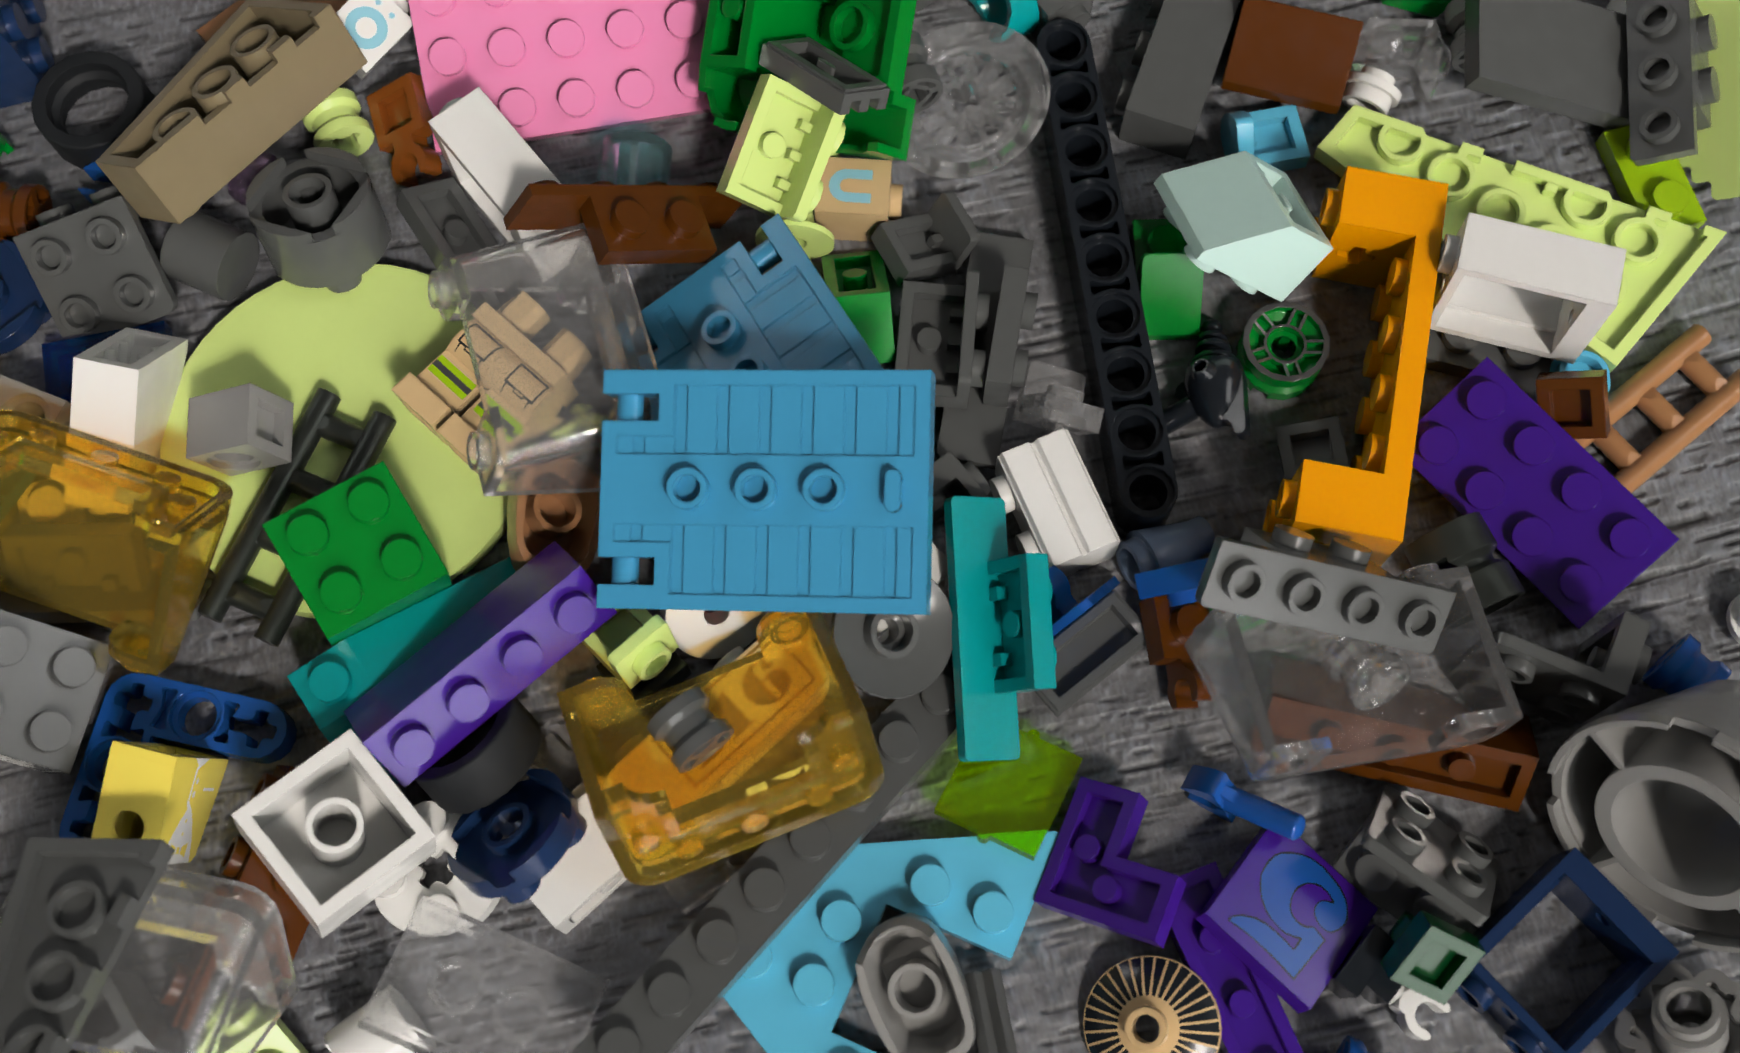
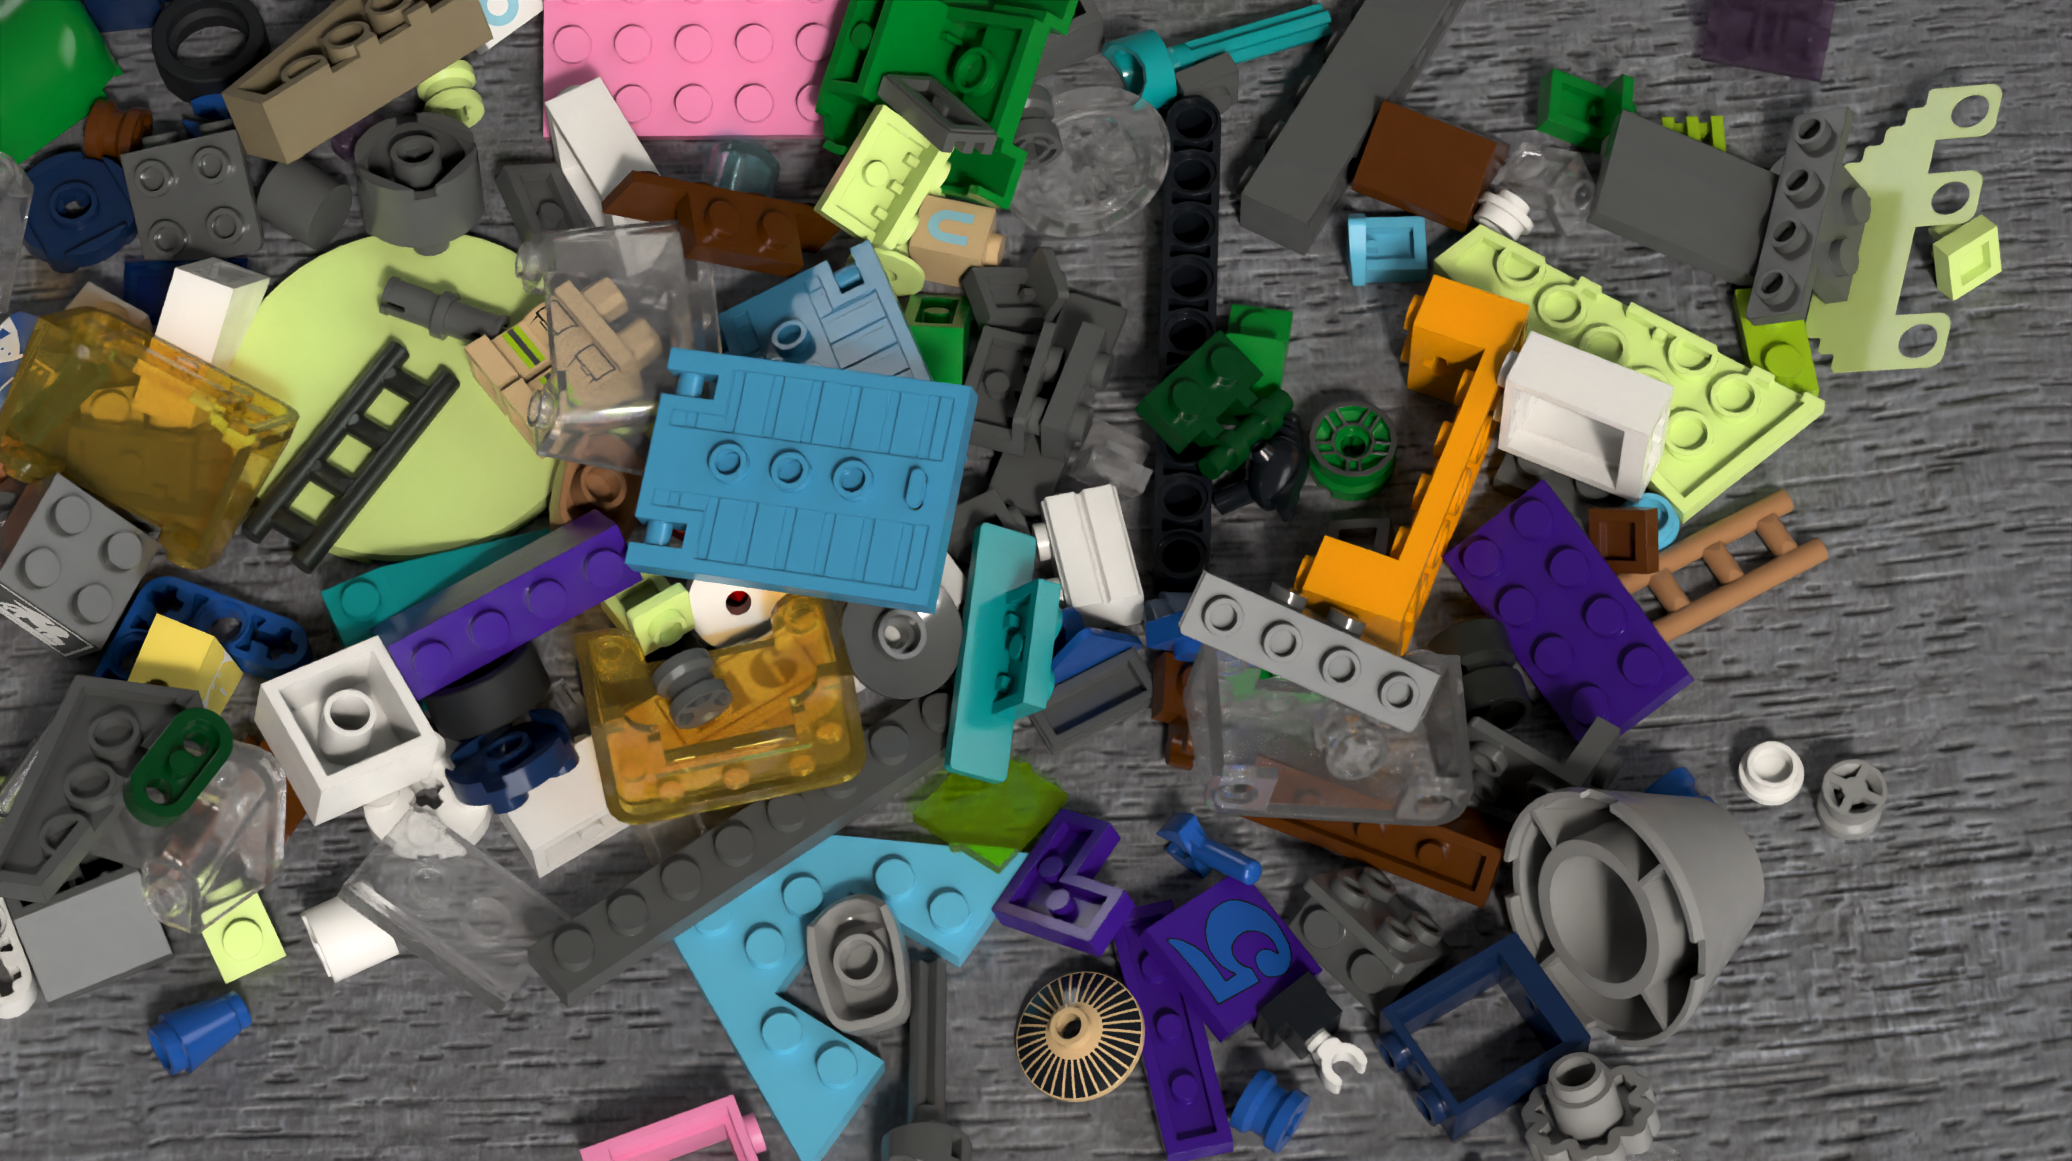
camera: 10 degrees right, 10 degrees down
light grey brick [186,383,294,476] -> none
green brick [262,461,452,647] -> none
dark orange plate [366,72,442,187] -> none
light aqua slope [1154,151,1334,302] -> none
dark green tile [1380,910,1486,1005] -> none
none -> dark green plate [123,707,233,827]
none -> dark grey pin [379,276,510,344]
none -> dark green plate [1134,330,1294,480]

